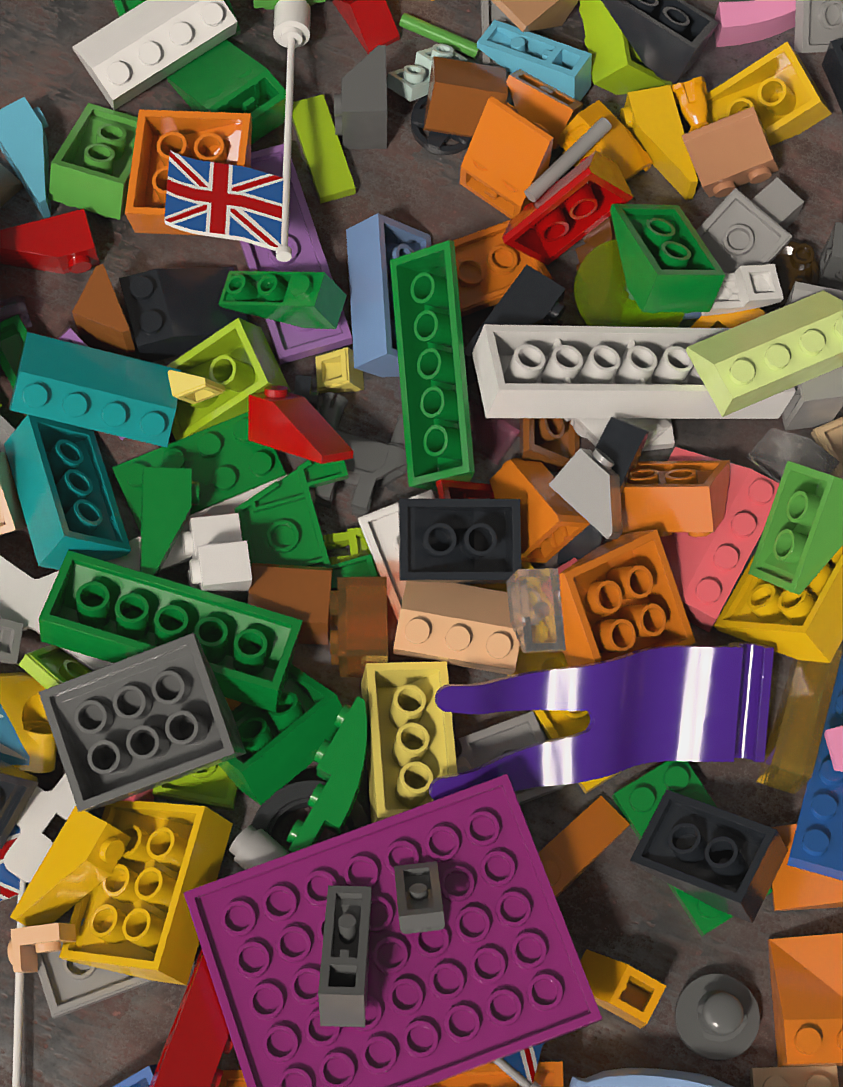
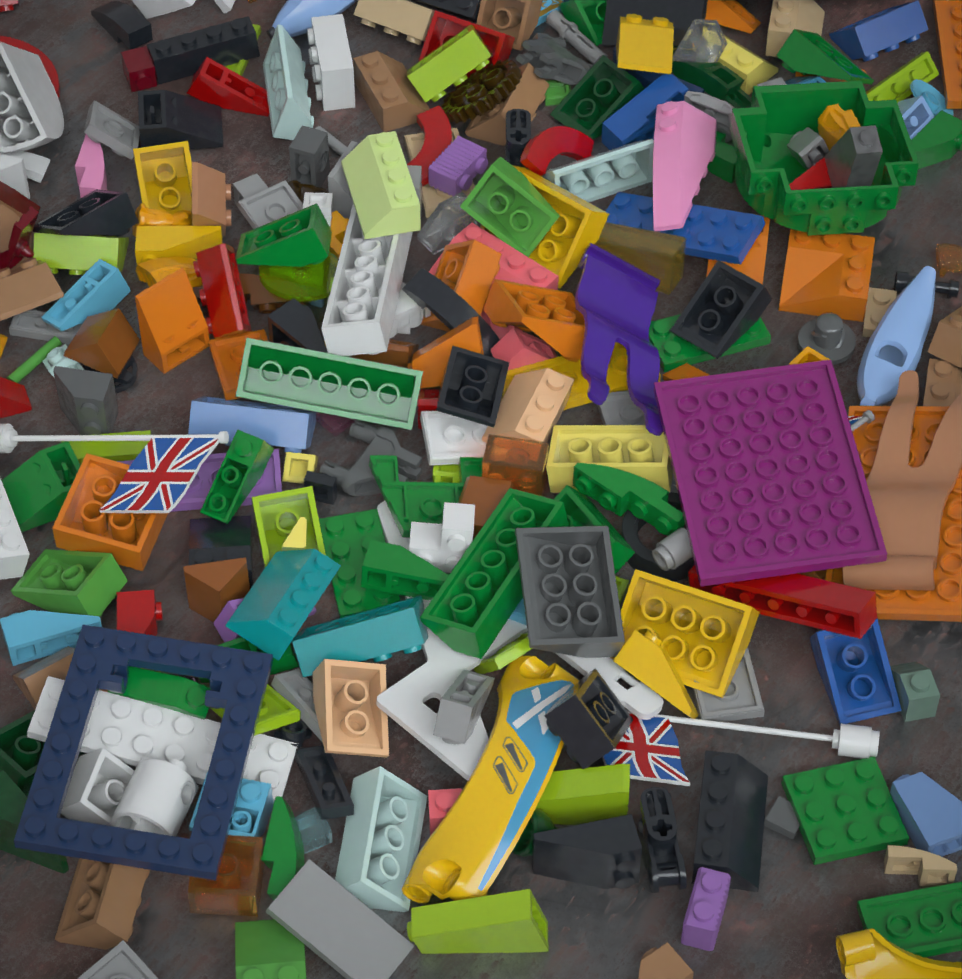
camera: 75 degrees left, 20 degrees down
light nougat bracket [7,923,76,973] -> none
red slope [248,385,353,464] -> none
dark grey slope [318,885,372,1027] -> none
dark grey slope [394,861,445,934] -> none
orange slope [506,69,583,149] -> none
clear slope [506,568,566,653] -> none
light grey bar [524,117,612,202] -> none
light grey slope [549,448,622,539] -> none

